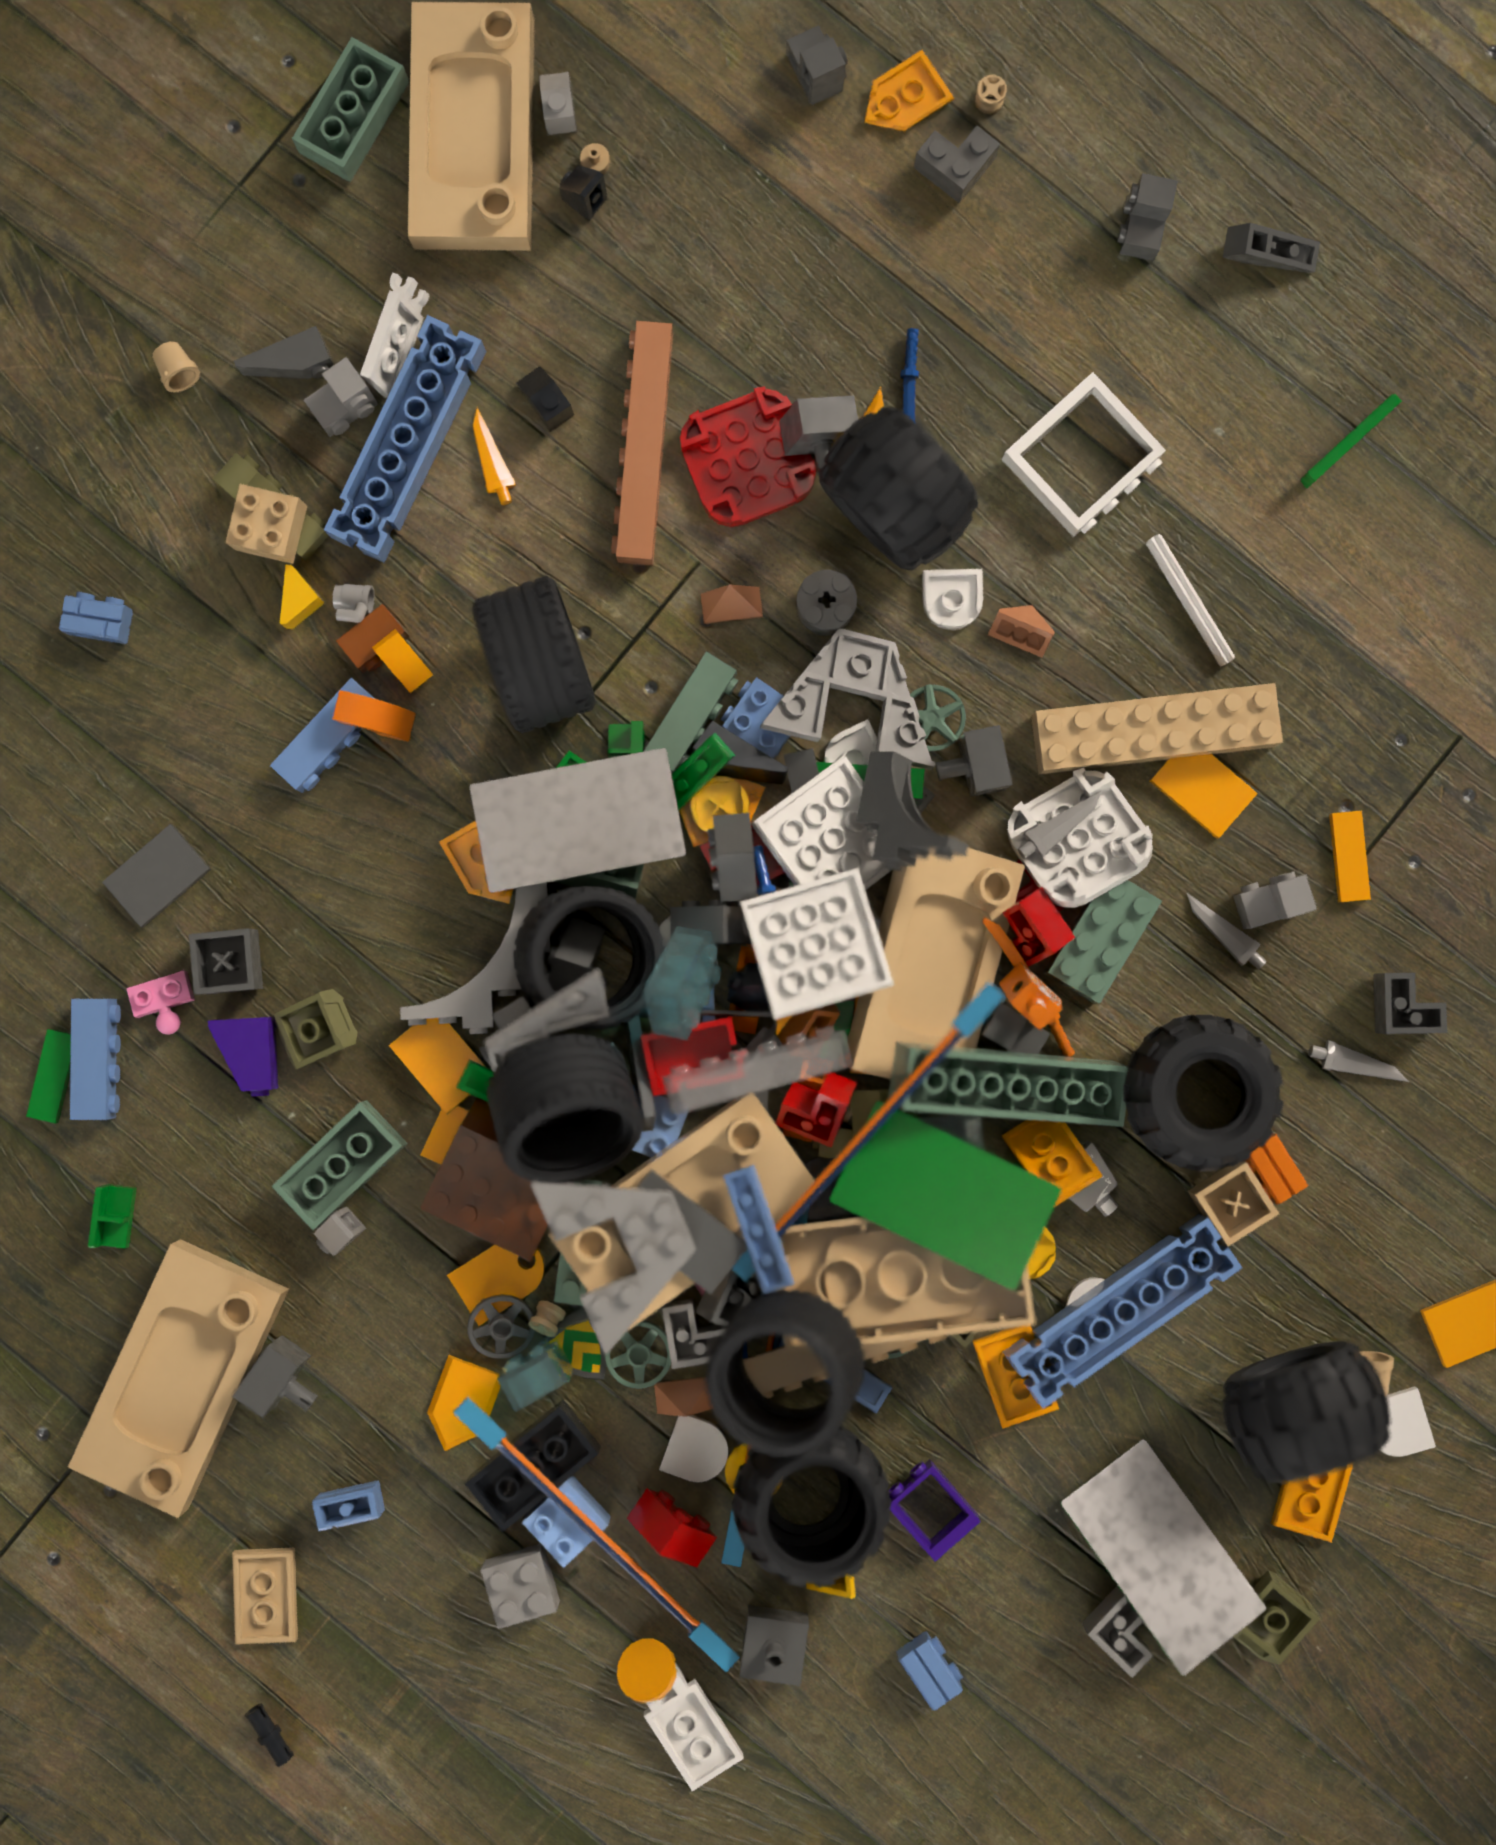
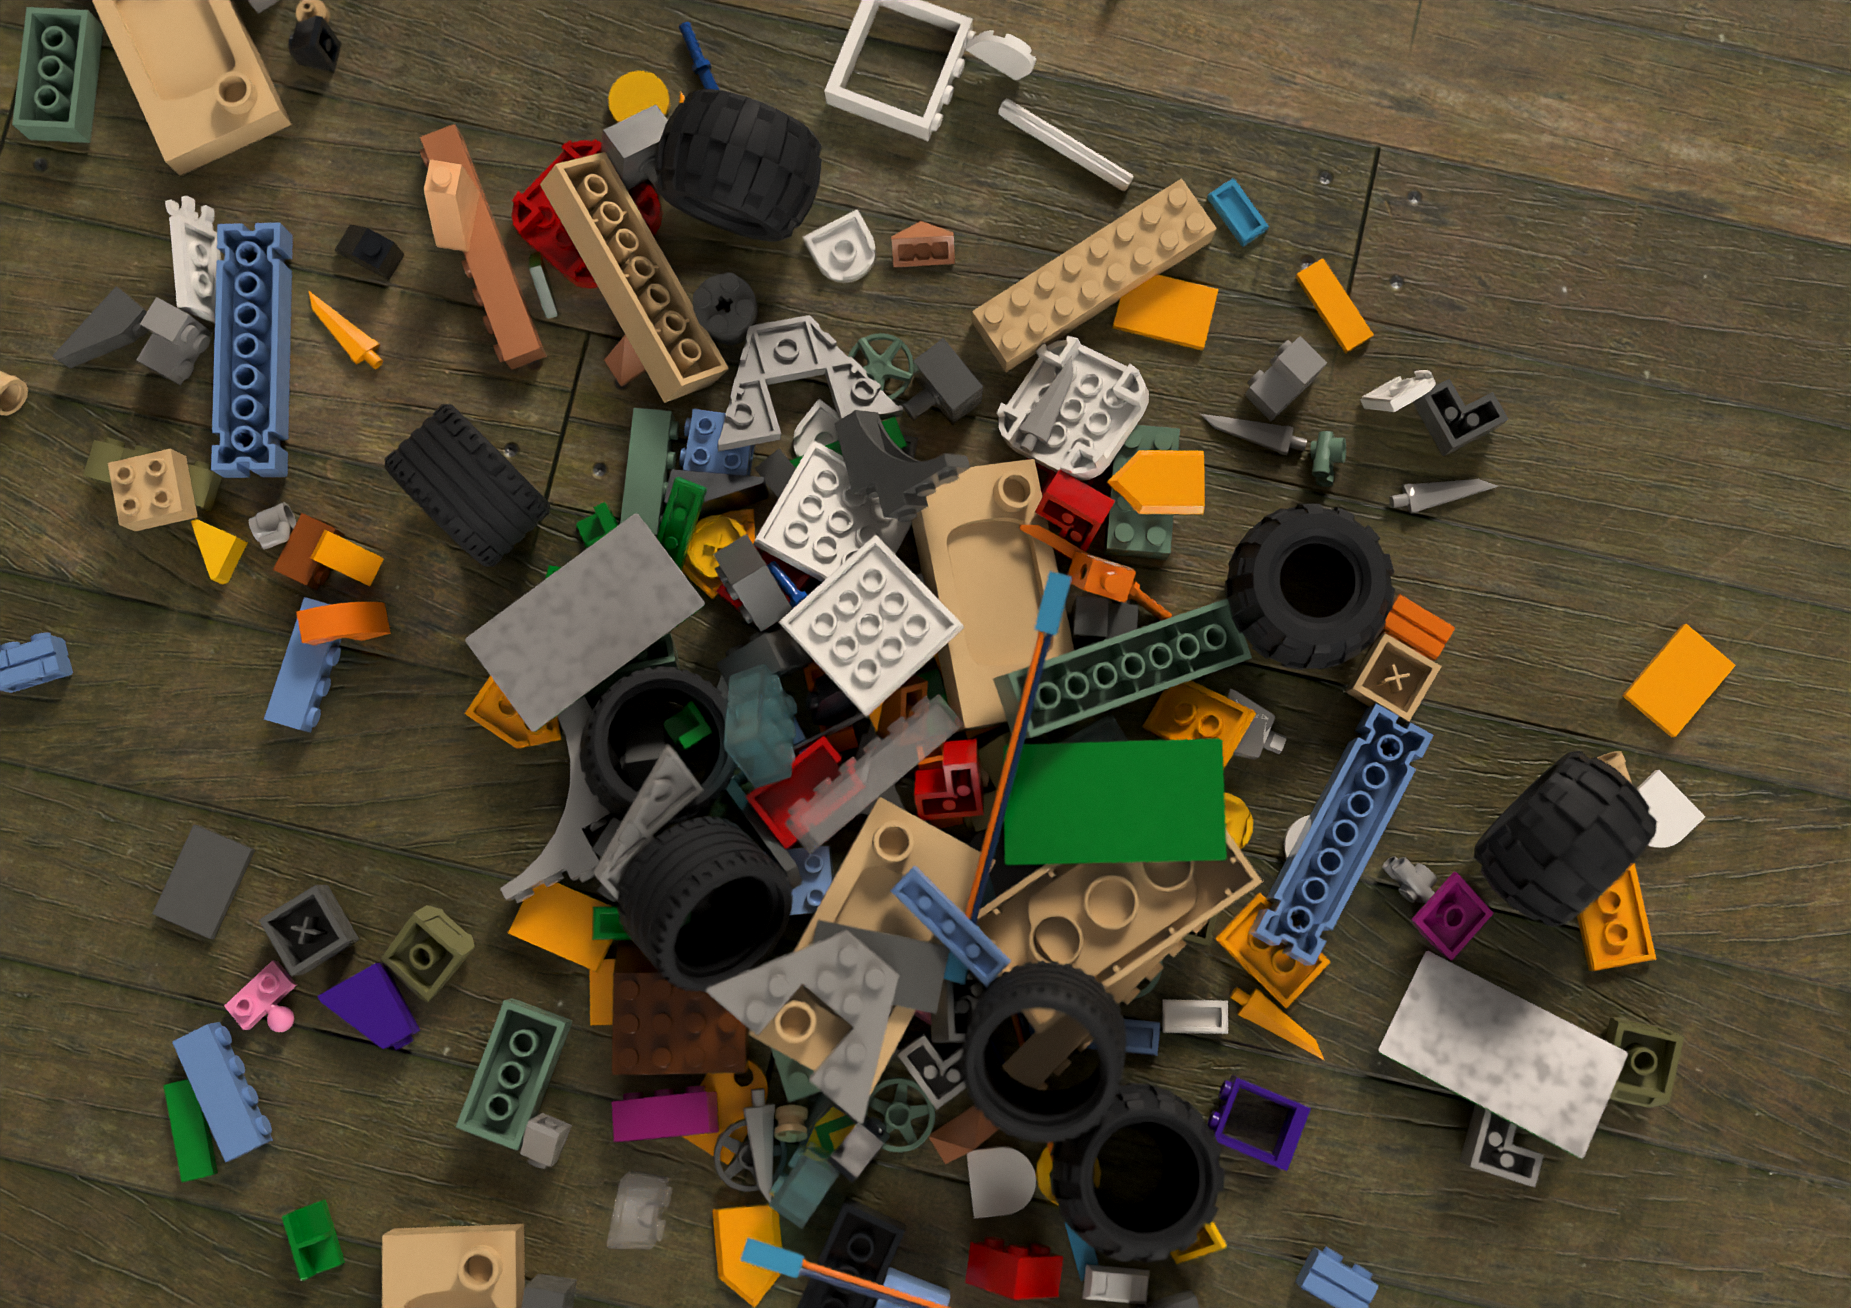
camera: 25 degrees left, 5 degrees down
none -> light nougat slope [424,160,480,252]
none -> tile [529,252,558,319]
none -> tan brick [540,152,729,403]
none -> clear slope [606,1170,673,1249]
none -> yellow tile [608,71,670,123]
none -> magenta brick [612,1086,719,1142]
none -> green panel [663,700,713,761]
none -> light grey bar [743,1088,775,1205]
none -> slope [827,1115,891,1182]
none -> white tile [966,30,1036,81]
none -> white tile [1082,1264,1150,1304]
none -> light orange tile [1107,450,1205,515]
none -> white tile [1162,999,1228,1034]
none -> dark azure tile [1207,178,1269,247]
none -> light orange bar [1230,987,1325,1061]
none -> sand green plate [1310,431,1346,487]
none -> white tile [1360,370,1436,412]
none -> light grey plate [1382,856,1437,903]
none -> magenta slope [1411,872,1493,961]

